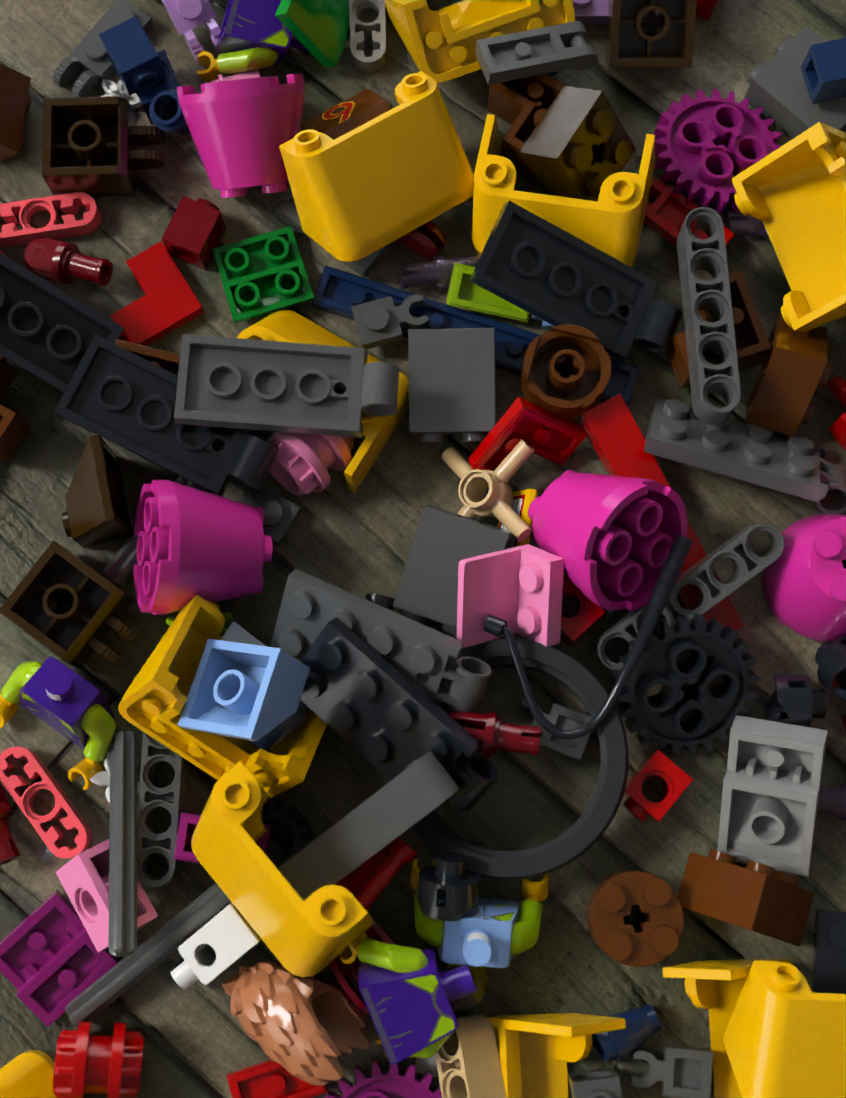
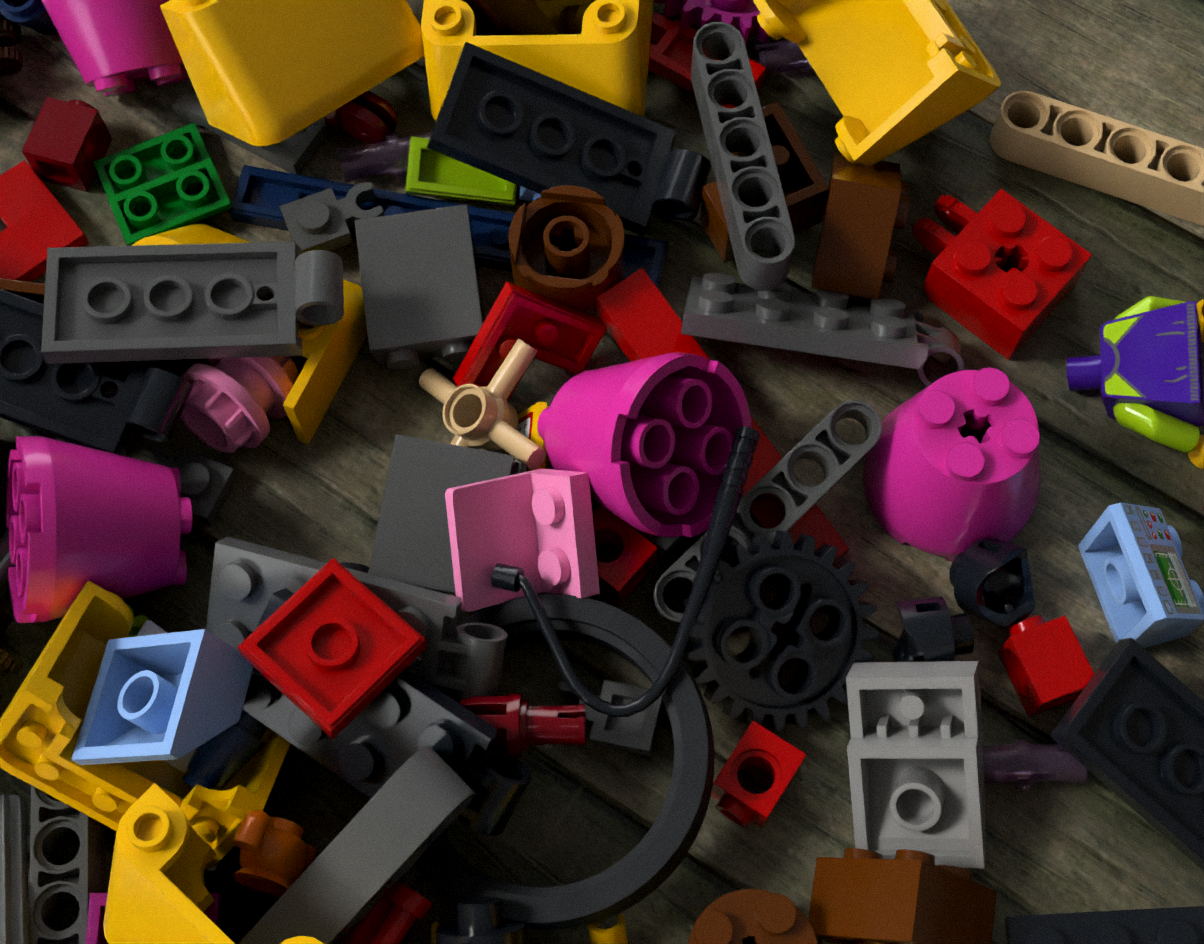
camera: 10 degrees left, 10 degrees down
none -> orange piece [232,810,318,898]
none -> red tile [237,558,427,739]

